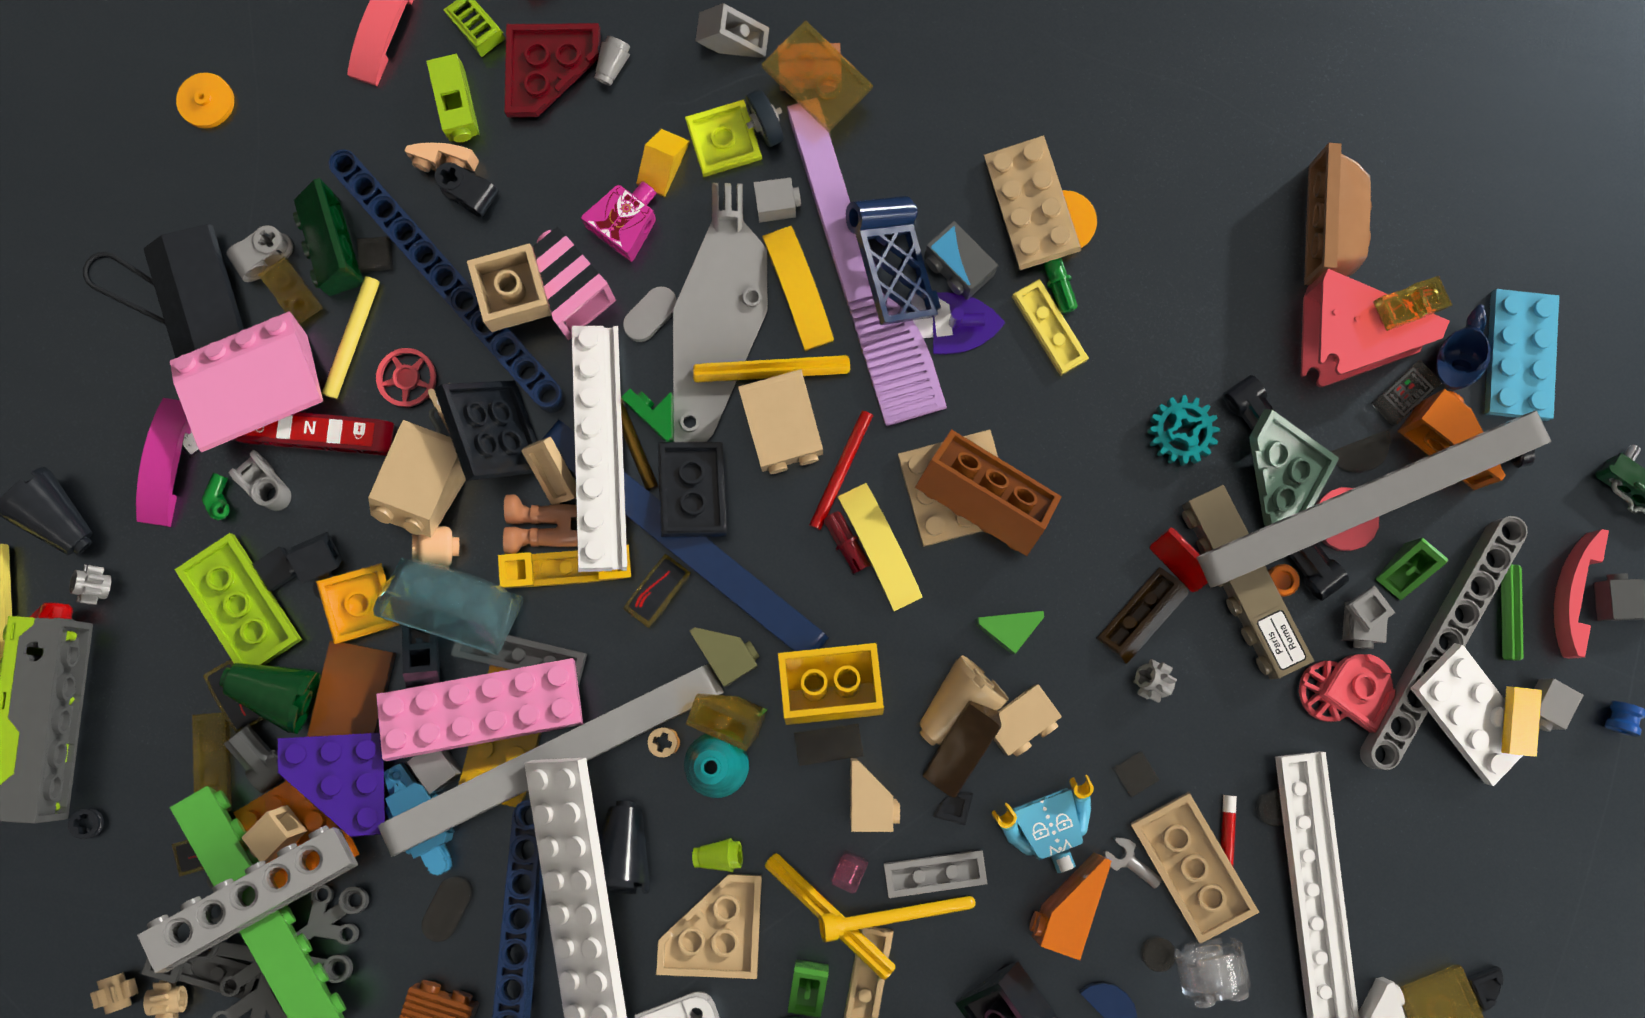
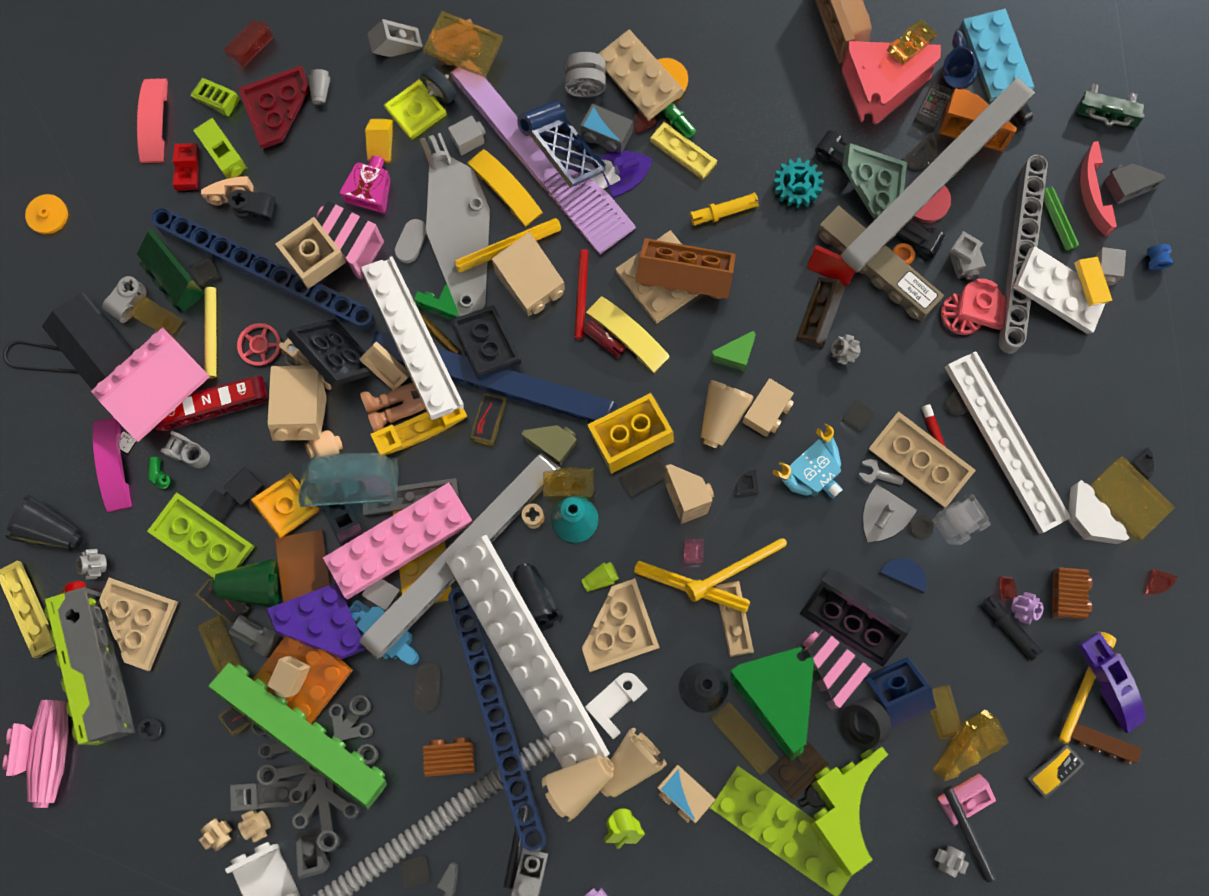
camera: 20 degrees left, 5 degrees down
light grey brick [137,826,358,973] -> none
bright green slope [788,959,829,1018] -> none
light grey plate [883,849,988,898] -> none
dark brown slope [922,701,1002,798] -> none
orange slope [1029,853,1112,960] -> none
bright green slope [1376,537,1448,600] -> none
none -> tan plate [99,578,178,671]
none -> red slope [172,143,199,191]
none -> light grey wheel [565,52,606,97]
none -> clear red tile [634,110,657,133]
none -> yellow pin [689,193,759,226]
none -> light grey shield [863,484,917,543]

